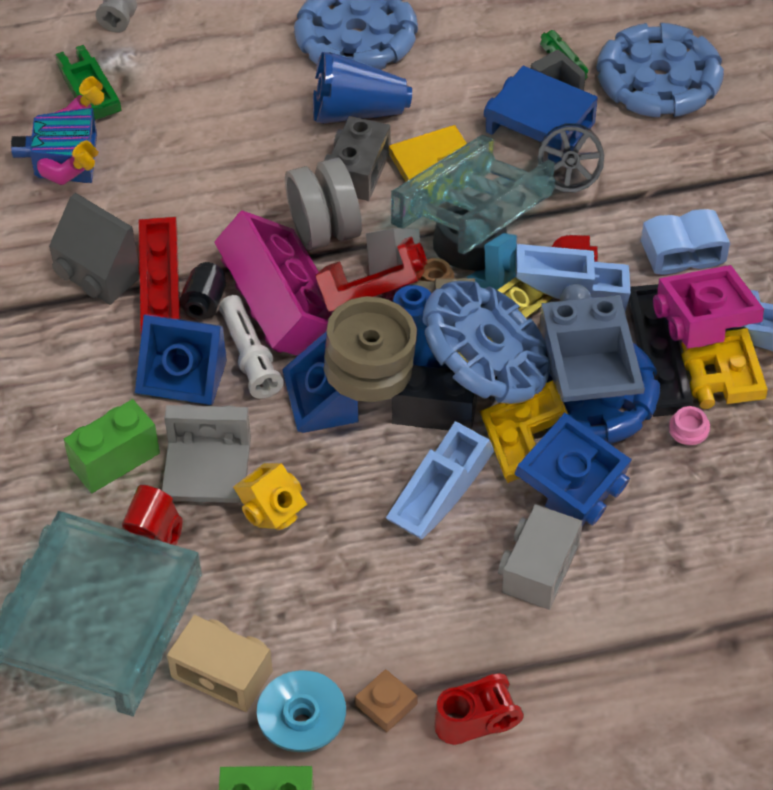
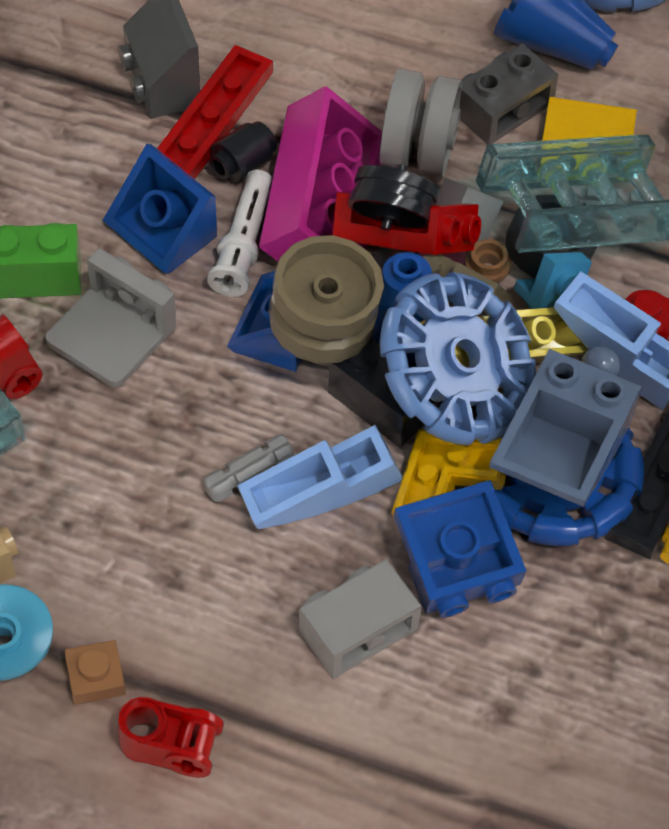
camera: 30 degrees right, 5 degrees up
yellow brick [233,463,307,530] -> none
bright pink plate [669,406,710,445] -> none
none -> light grey axle [203,434,293,502]
none -> black wheel [348,164,440,231]

